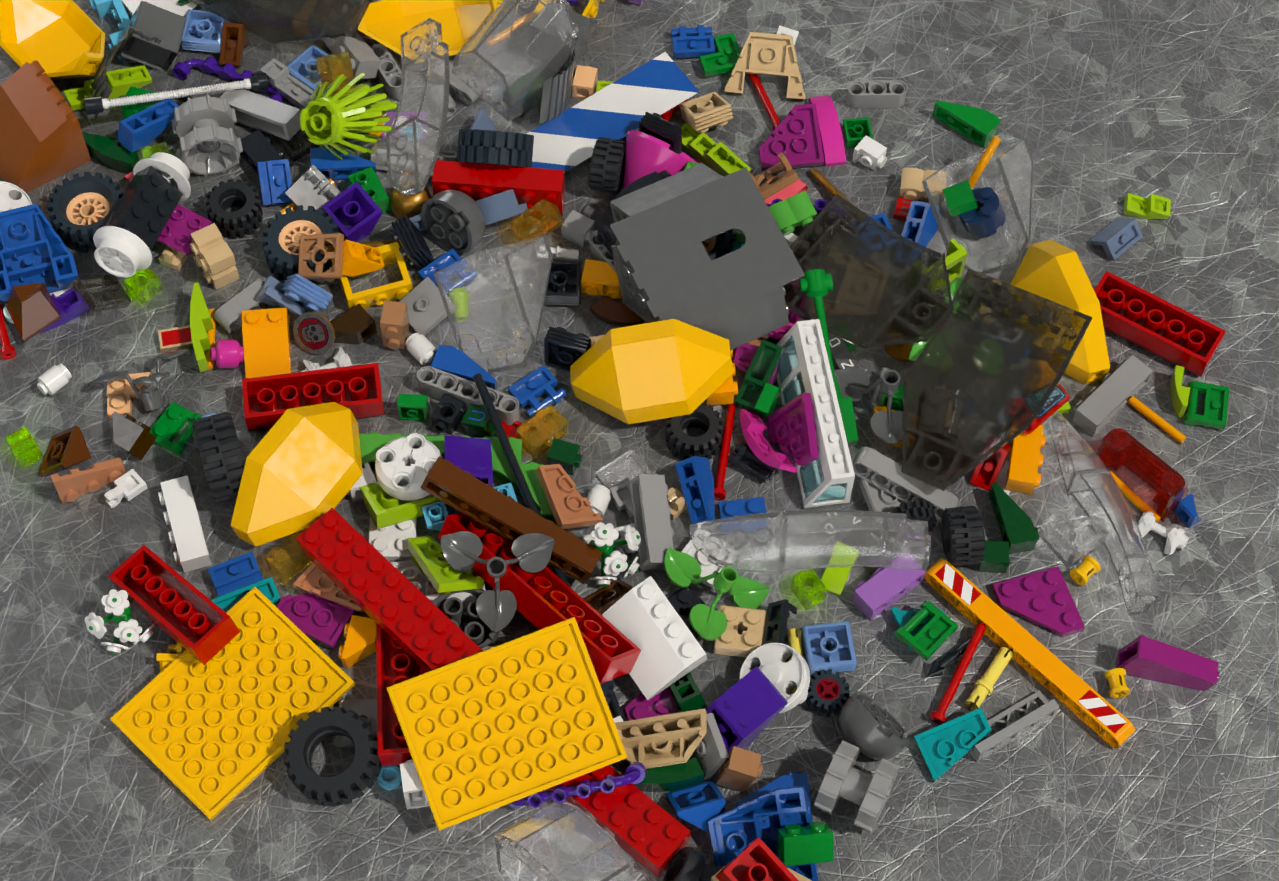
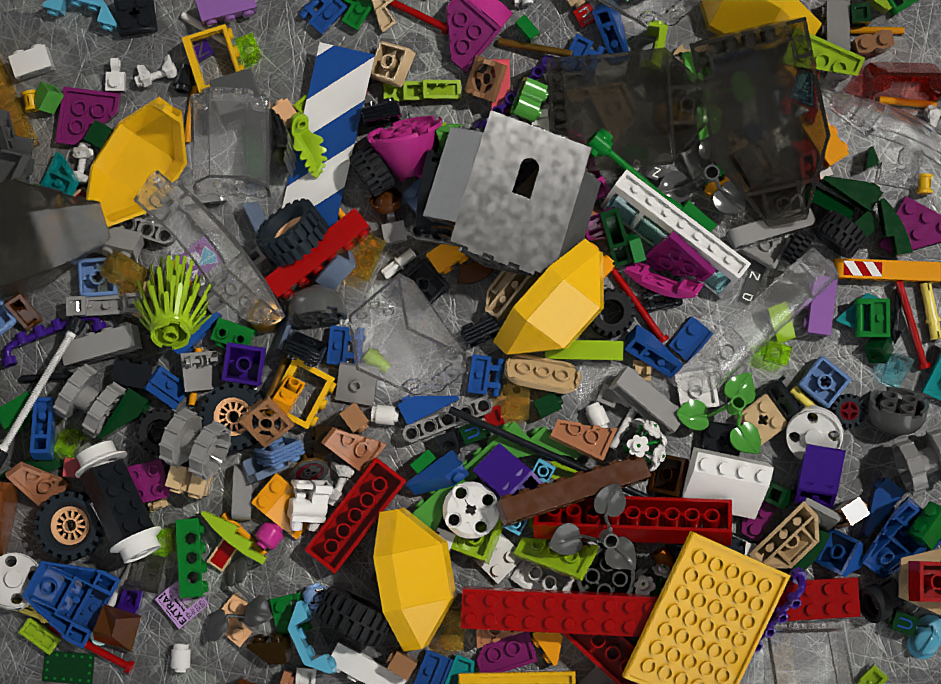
camera: 40 degrees left, 25 degrees up
none -> nougat wing [5,462,72,508]
none -> dark green slope [98,388,151,440]
none -> lavender tile [155,579,210,629]
none -> light grey piece [159,408,232,481]
none -> green brick [175,518,208,599]
none -> clear neon green brick [235,32,263,65]
none -> white hips [287,479,333,532]
none -> medium azure slope [288,600,337,674]
none -> lime plant [290,112,327,178]
none -> nougat wing [321,427,387,474]
none -> reddish brown hat [369,189,402,214]
none -> medium nougat brick [386,648,418,680]
none -> blue slope [405,450,470,495]
none -> tan tile [504,354,581,394]
none -> green piece [515,14,540,43]
none -> lime slope [545,340,624,361]
none -> lime wing [779,27,865,76]
none -> dark green sticker [806,183,855,220]
none -> dark green panel [850,2,872,26]
none -> medium nougat brick [850,30,895,57]
none -> dark green slope [863,146,880,171]
none -> dark green panel [864,336,894,364]
none -> dark green slope [877,198,913,257]
none -> clear light blue slope [880,353,914,389]

